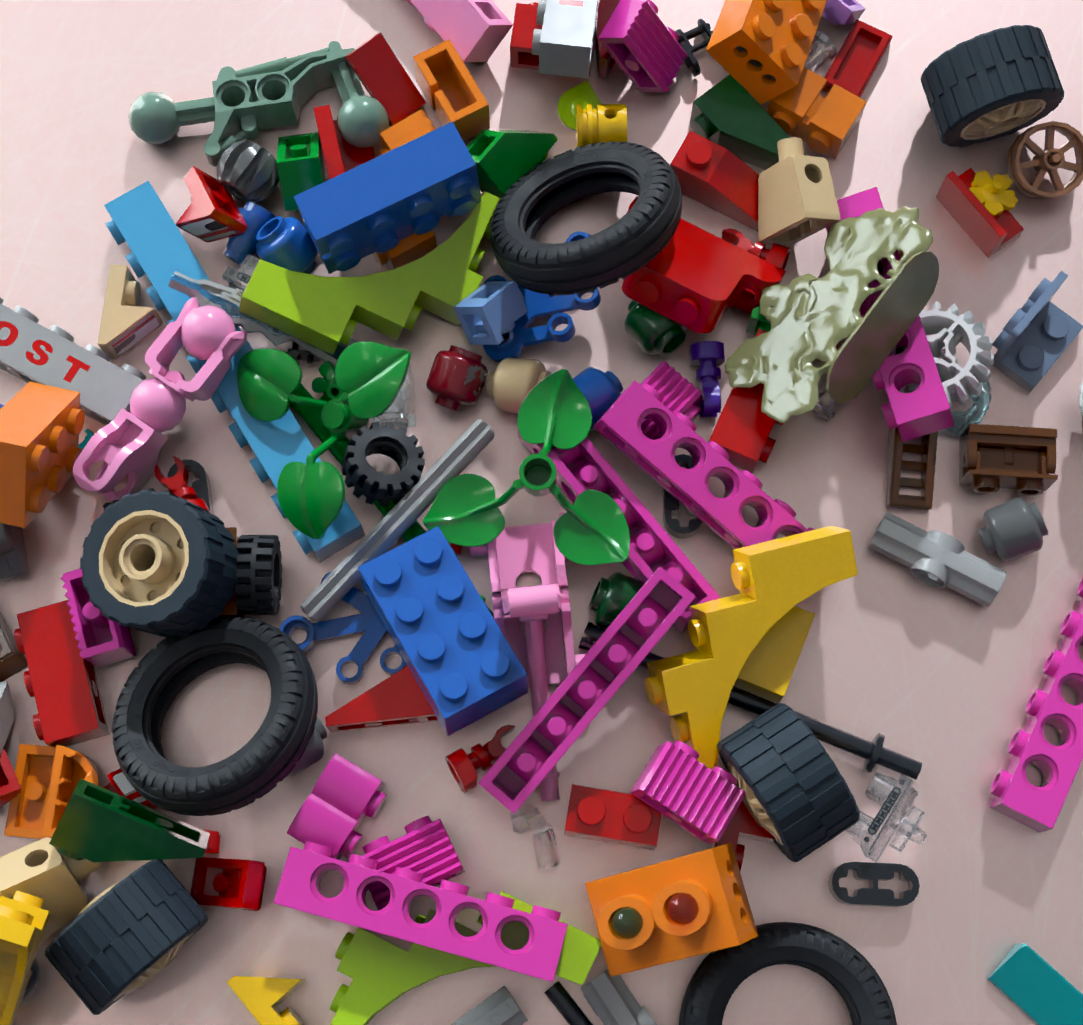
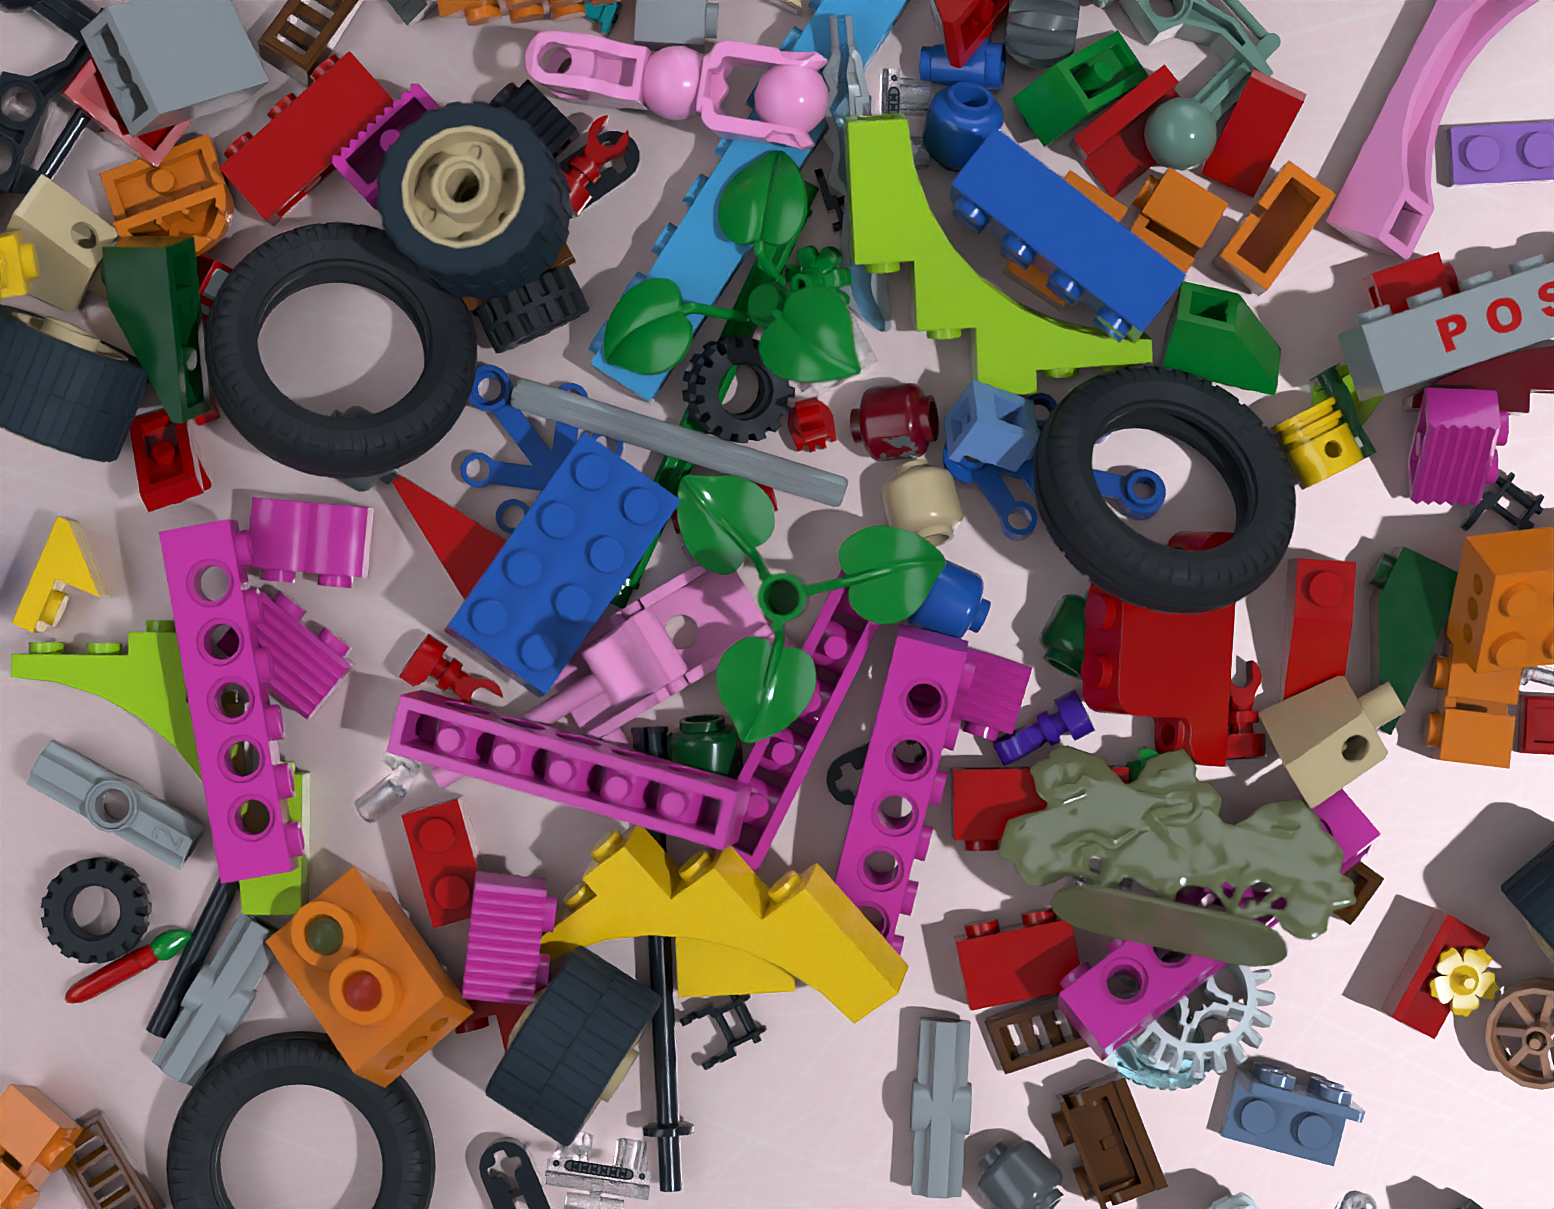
camera: 60 degrees right, 15 degrees up
none -> black piece [679,994,767,1070]
none -> red piece [788,396,837,453]
none -> red brick [953,907,1080,1011]
none -> clear green piece [1309,362,1377,458]

